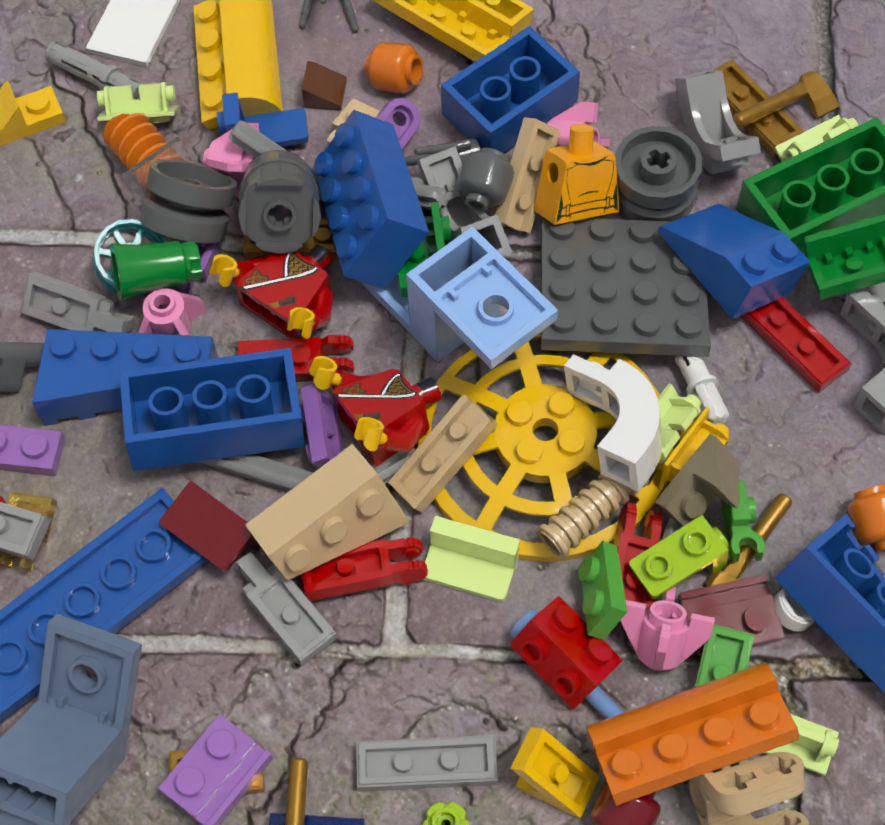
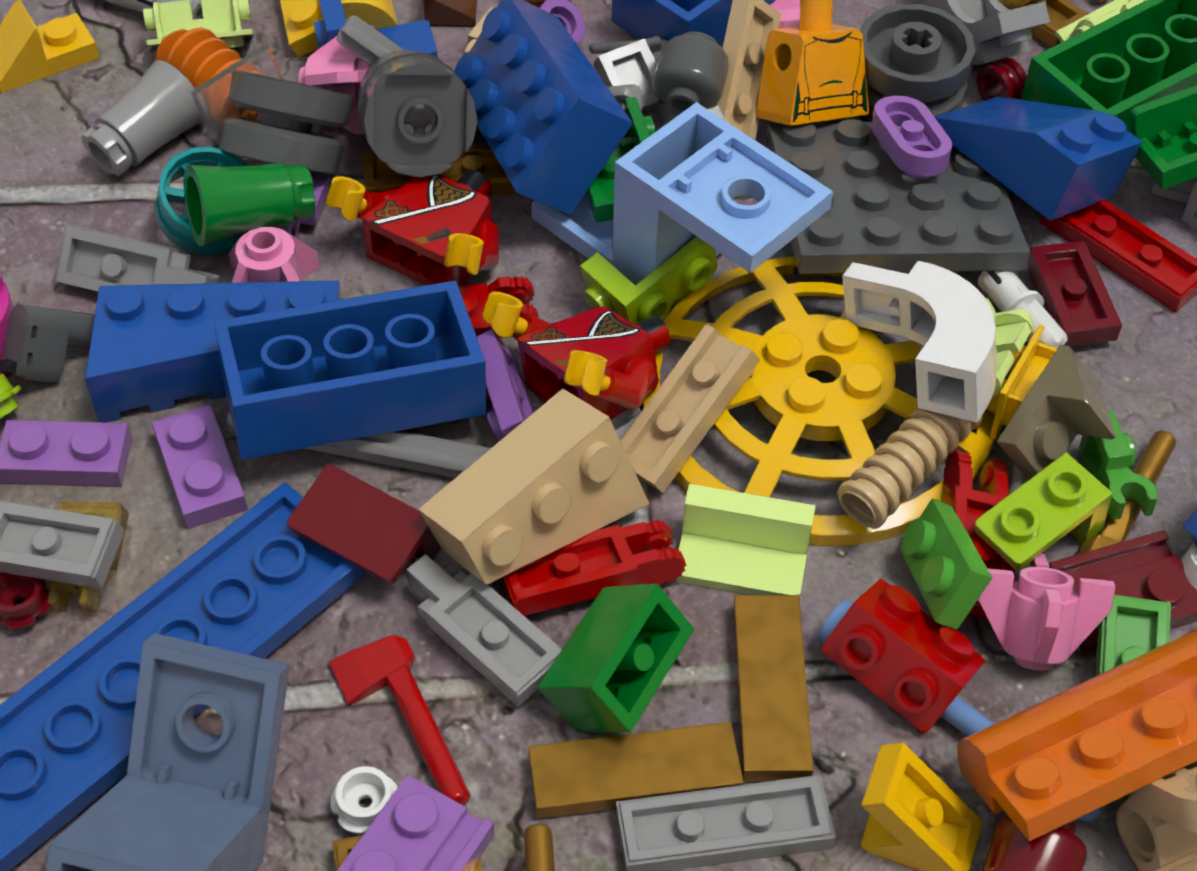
camera: 10 degrees left, 10 degrees down
none -> light grey plant [81,60,207,176]
none -> medium lavender plate [151,404,248,529]
none -> red piece [329,635,470,806]
none -> white plate [330,766,398,835]
none -> pearl gold tile [528,722,744,819]
none -> green brick [537,583,695,733]
none -> lime bracket [580,237,718,324]
none -> pearl gold tile [733,595,814,782]
none -> medium lavender plate [871,96,952,179]
none -> dark red bush [976,57,1027,101]
none -> dark red plate [1027,240,1122,346]

